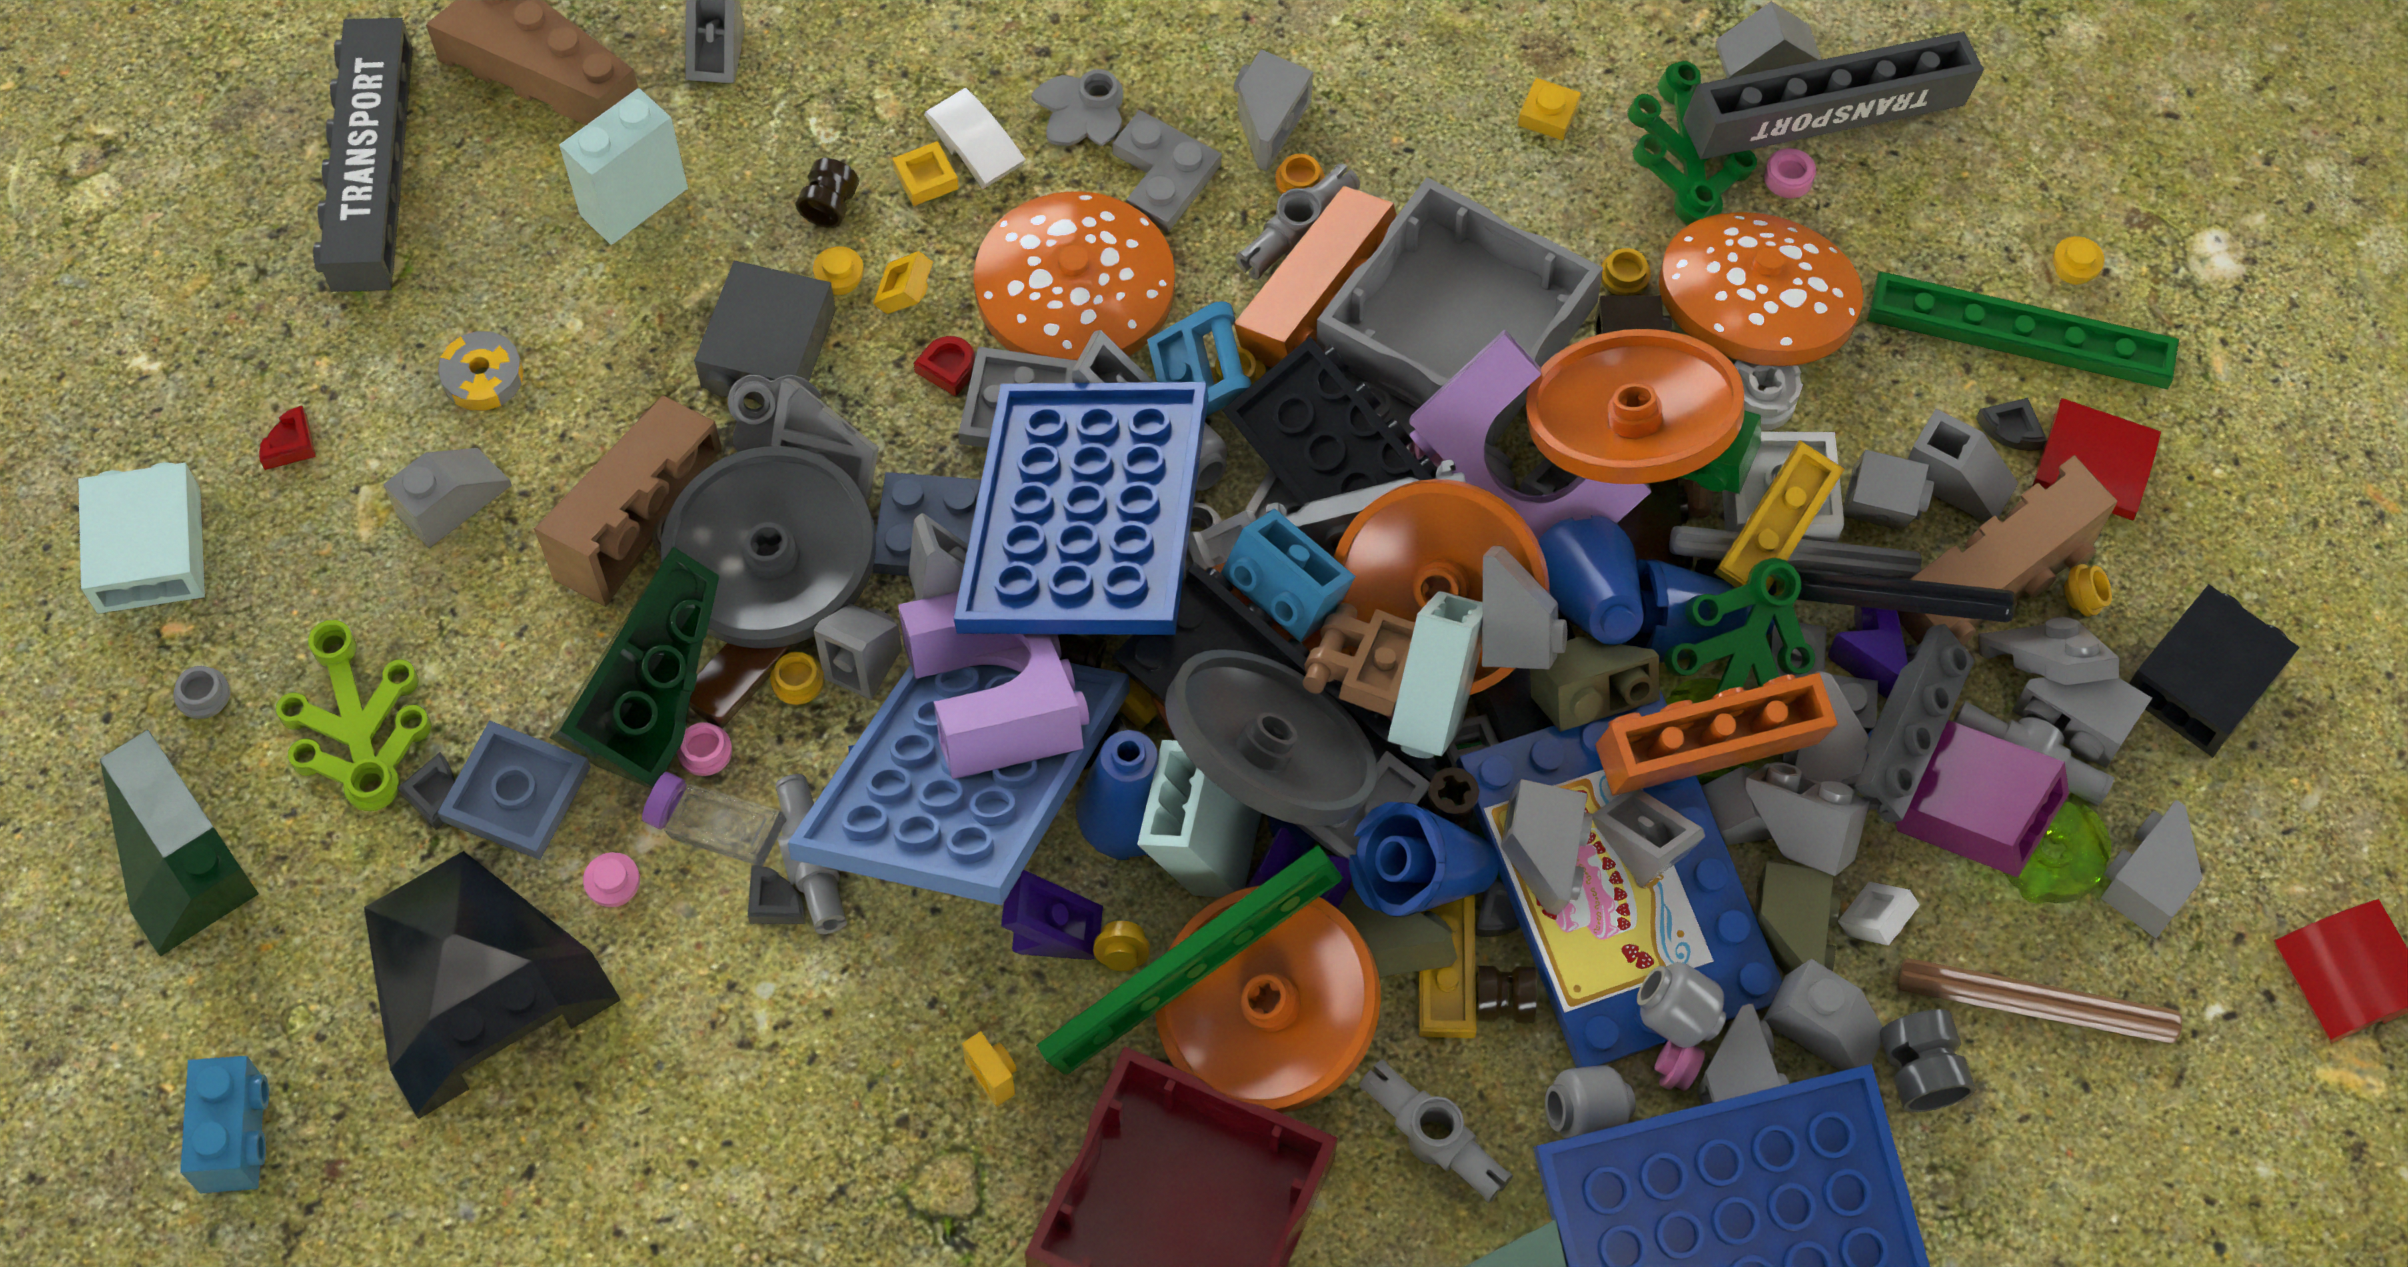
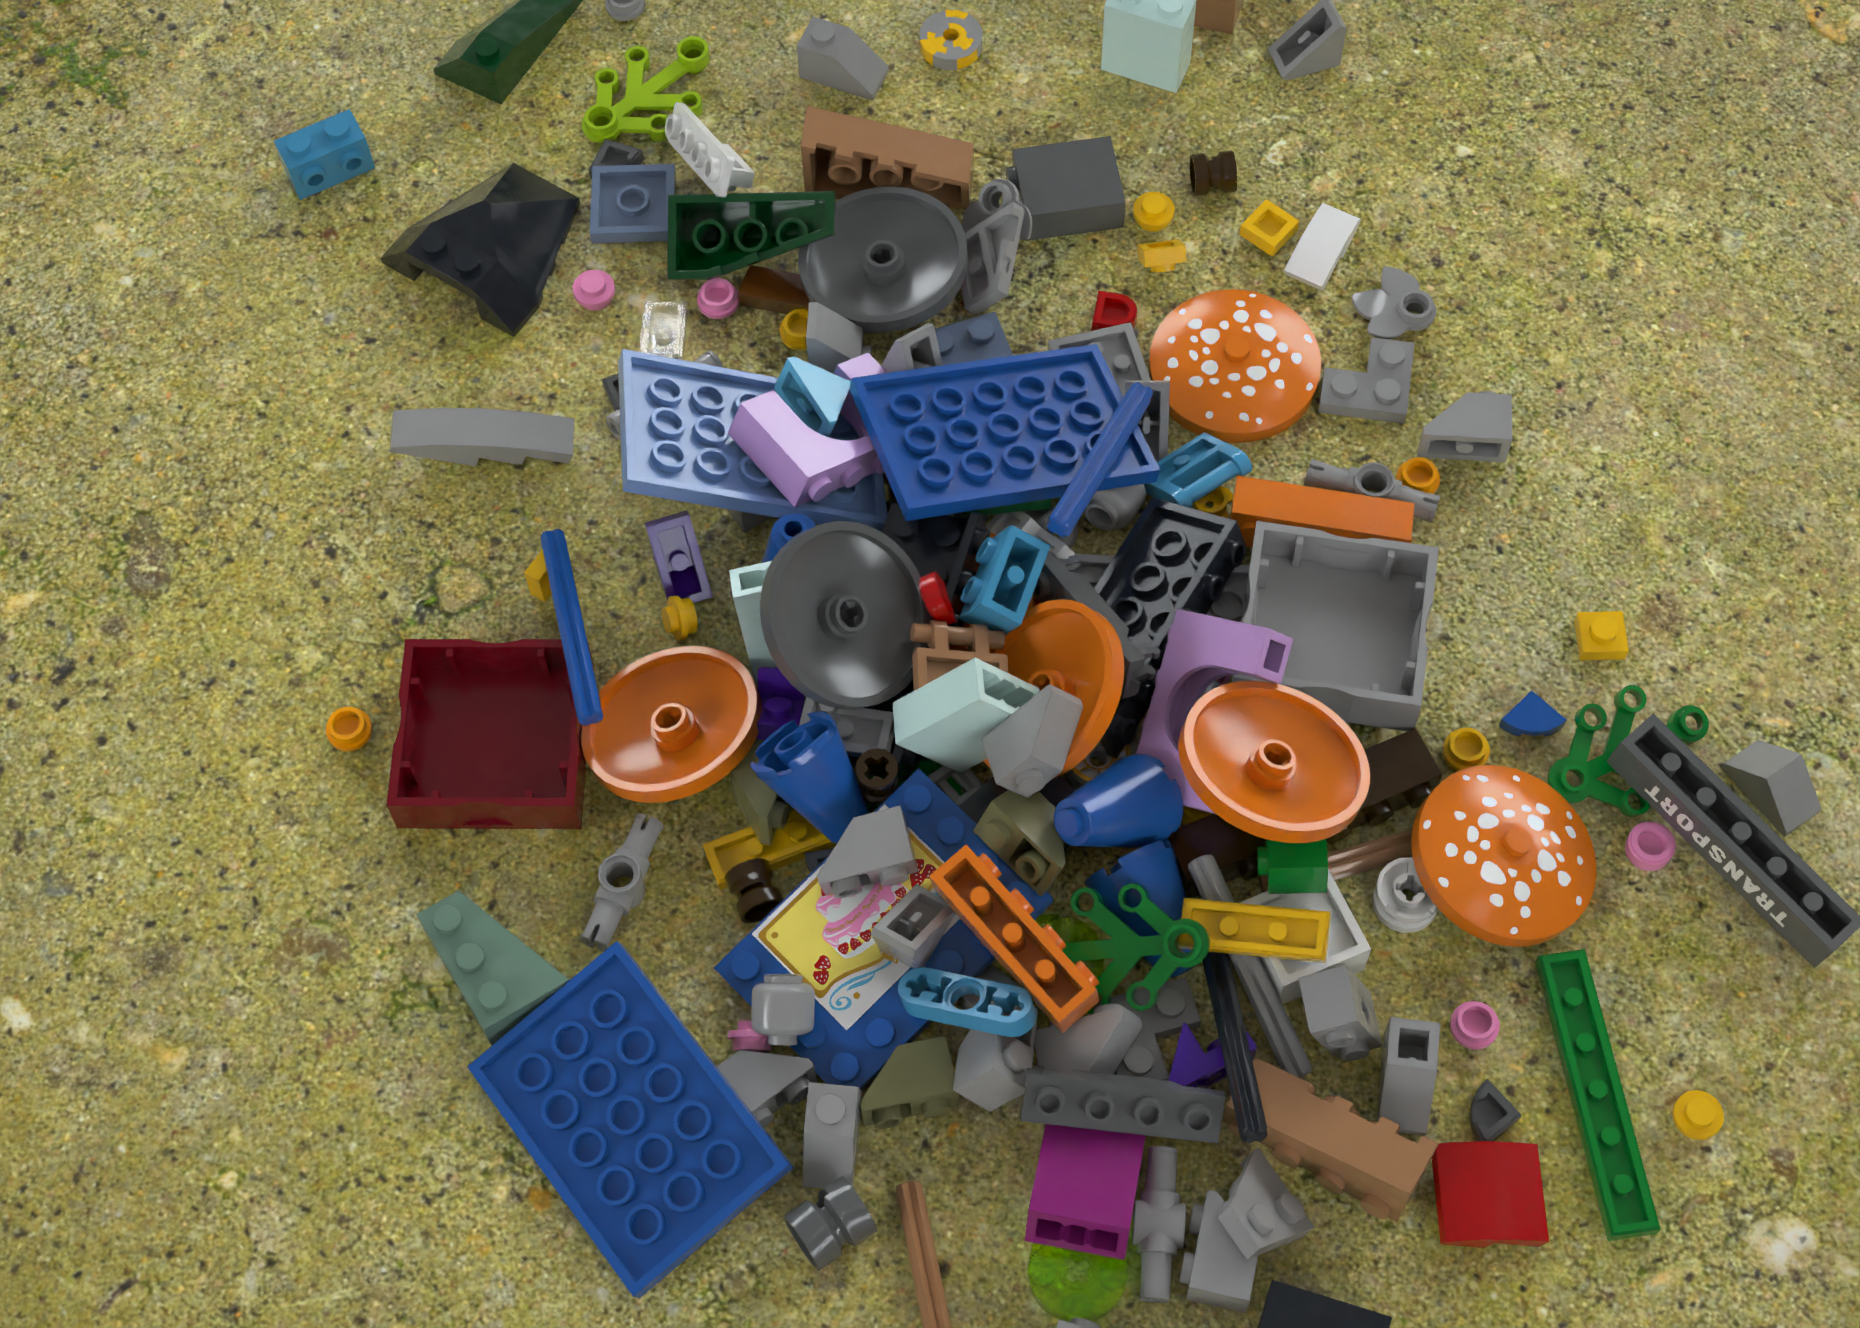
camera: 70 degrees right, 0 degrees up
medium lavender tile [642,772,687,830] -> none
green tile [1036,845,1343,1075] -> none
light grey head [1545,1065,1636,1139] -> none
white plate [1838,882,1920,946] -> none
yellow plate [2064,564,2112,617] -> none
none -> light grey slope [389,408,574,466]
none -> blue axle [540,529,603,726]
none -> white bracket [665,102,755,197]
none -> medium azure slope [774,357,851,437]
none -> dark azure beam [898,967,1037,1037]
none -> red tile [918,571,957,625]
none -> blue axle [1047,382,1153,537]
none -> bright pink plate [1450,1001,1500,1050]
none -> blue tile [1499,690,1567,736]

